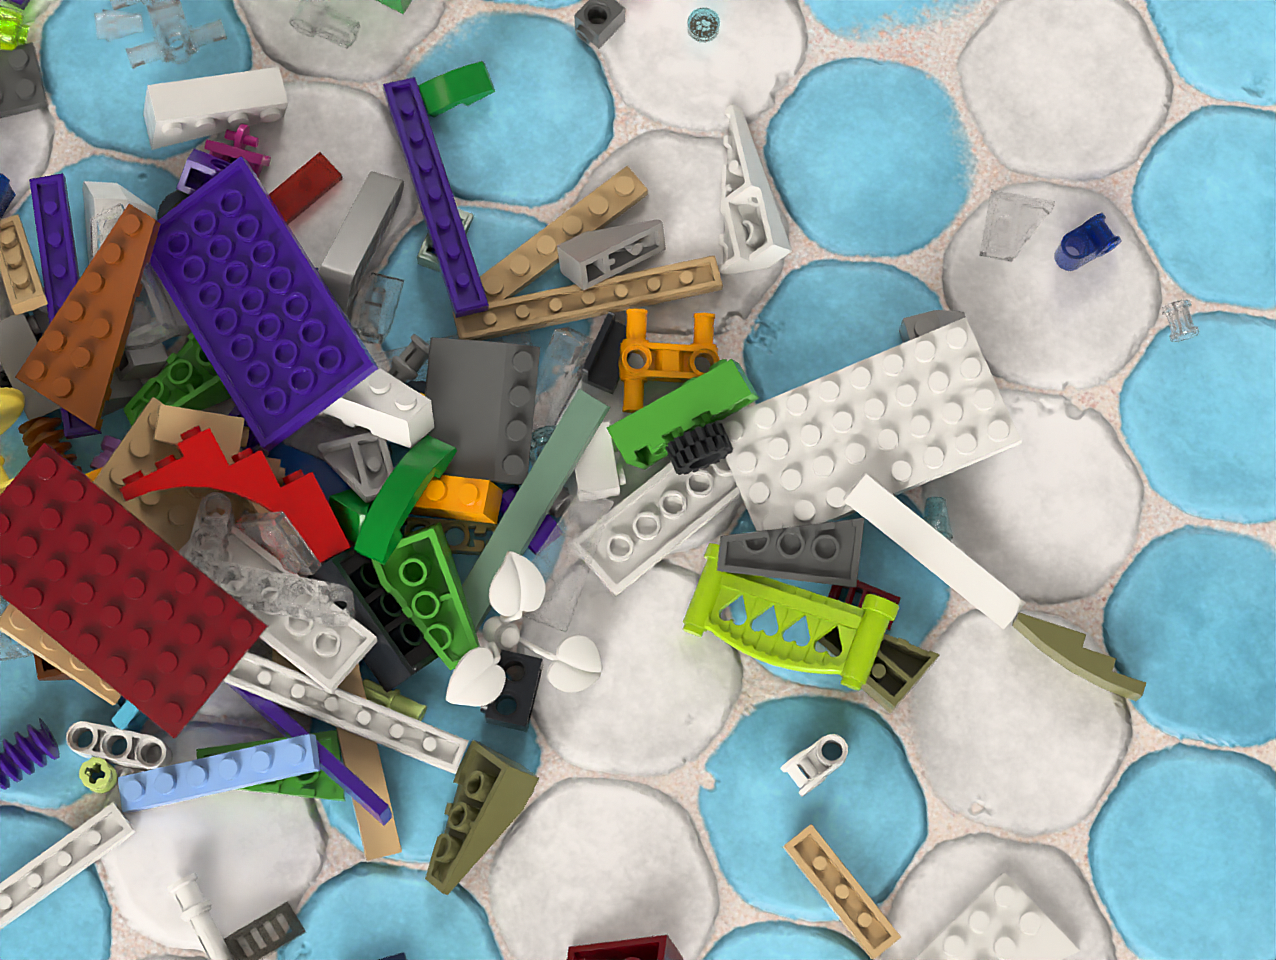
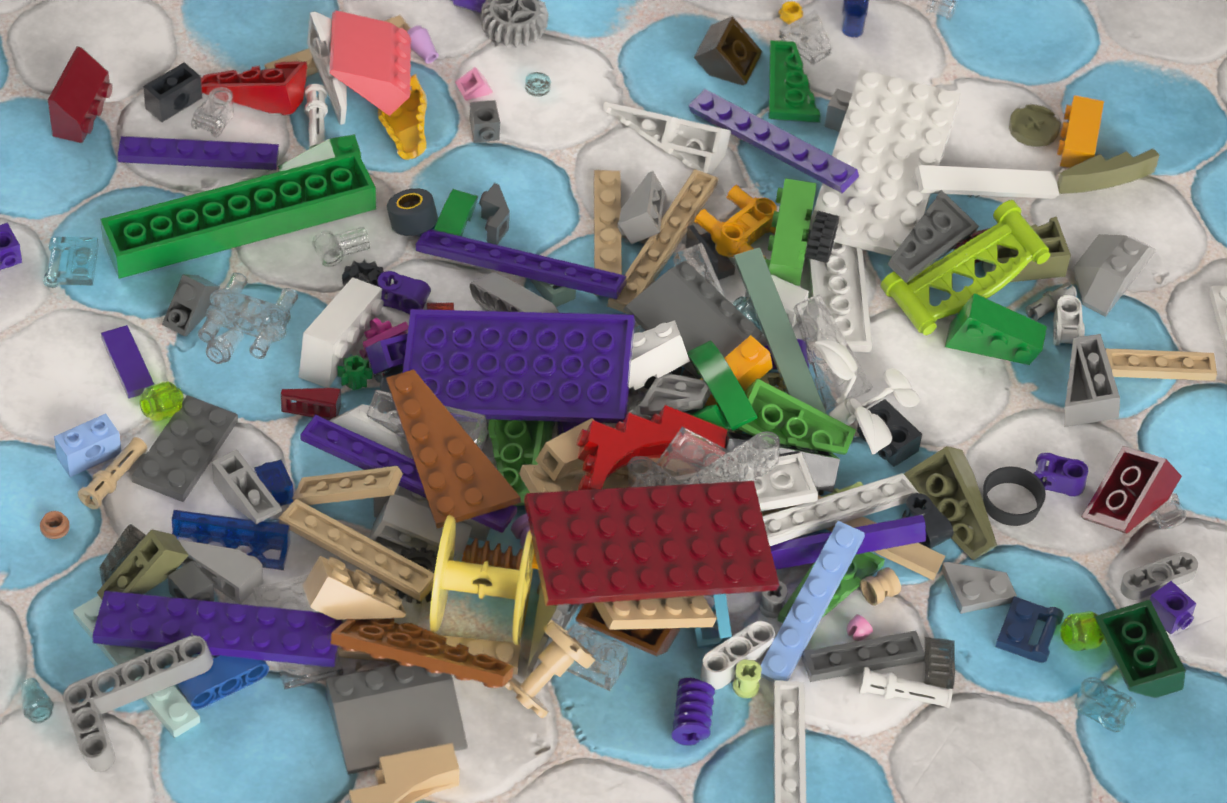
camera: 55 degrees left, 25 degrees down
none -> dark red slope [281,388,341,420]
none -> green gear [338,355,373,390]
none -> black gear [342,259,384,287]
none -> dark purple piece [378,271,431,315]
none -> black wheel [386,188,438,236]
none -> dark grey slope [479,183,510,245]
none -> plate [688,89,859,194]
none -> dark brown slope [694,16,763,86]
none -> light grey bush [759,581,788,618]
none -> green wing [768,40,821,122]
none -> yellow plate [779,1,803,24]
none -> dark grey plate [802,631,925,682]
none -> bright pink hinge [846,614,873,641]
none -> tan wheel [860,567,901,606]
none -> black piece [902,493,954,549]
none -> light grey wing [941,562,1017,614]
none -> green wedge [945,293,1047,365]
none -> black tyre [983,466,1046,526]
none -> olive tile [1009,104,1060,147]
none -> light grey pin [1026,282,1077,321]
none -> dark purple piece [1033,452,1088,497]
none -> light orange brick [1057,95,1104,168]
none -> light grey wedge [1064,334,1120,427]
none -> light grey wedge [1073,234,1156,317]

